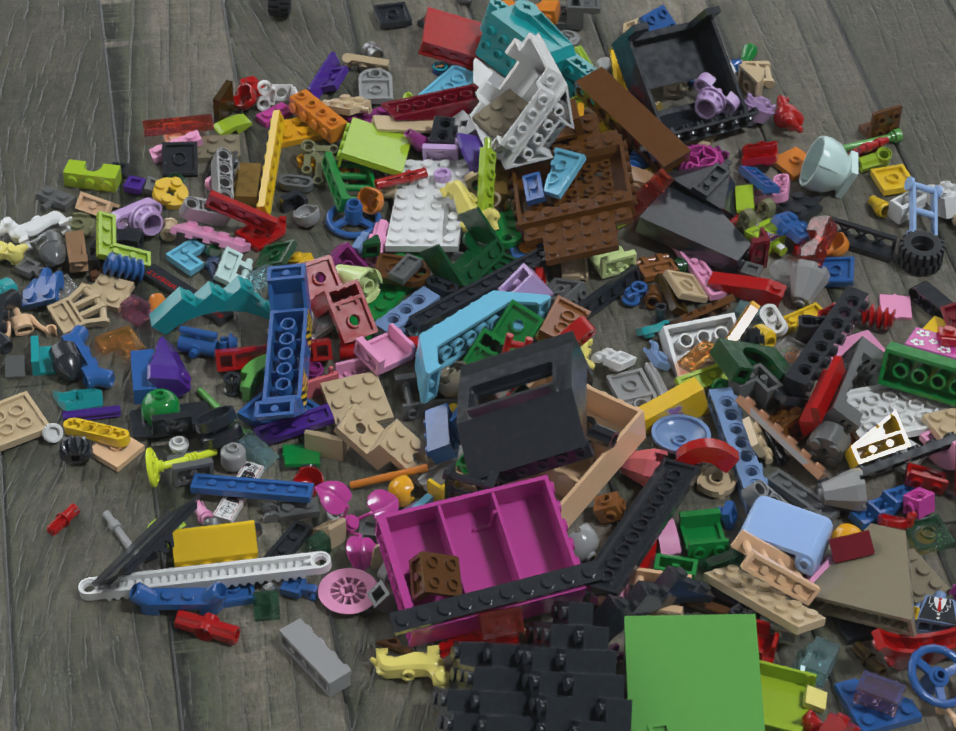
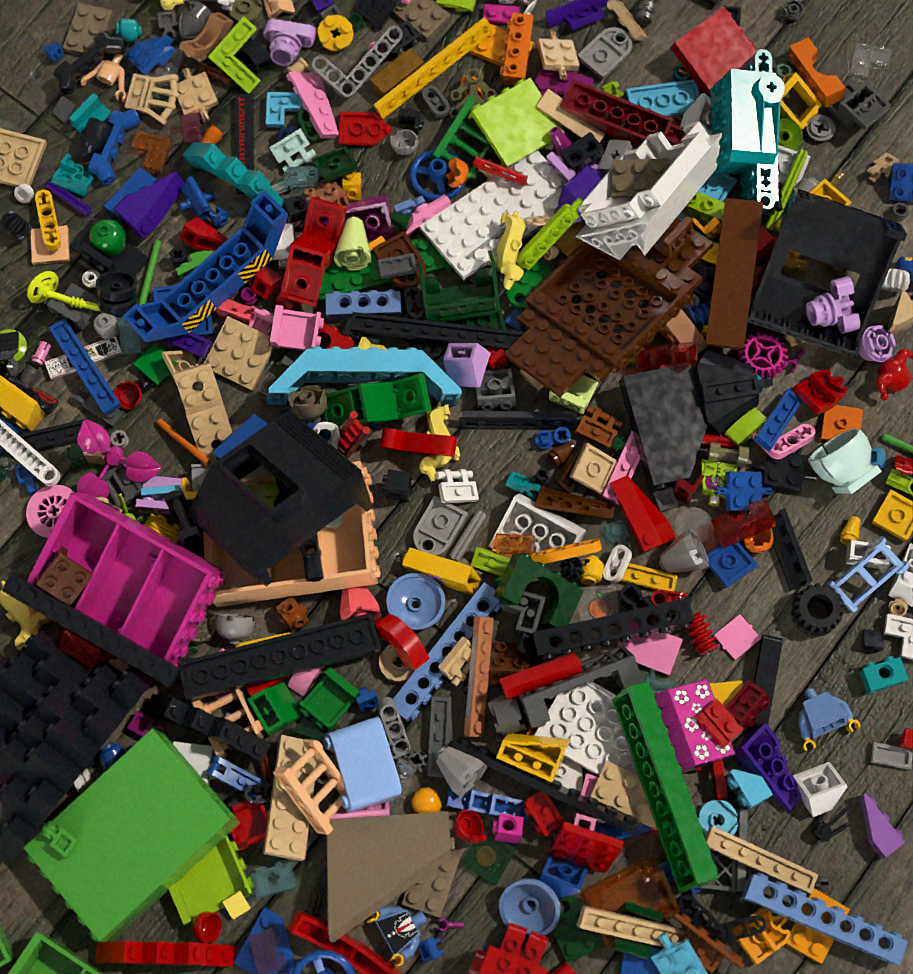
camera: 50 degrees right, 30 degrees up
blue piece [103,252,144,283] -> none
red plate [205,190,279,235] -> none
light orange hair [388,475,414,508] -> none
lavender tile [434,168,452,183] -> none
blue plate [522,171,546,206] -> none
dark orange wing [537,295,591,339] -> none
medium azure wing [544,147,587,199] -> none
medium blue plate [643,340,672,371] -> none
dark red panel [828,530,875,564] -> none

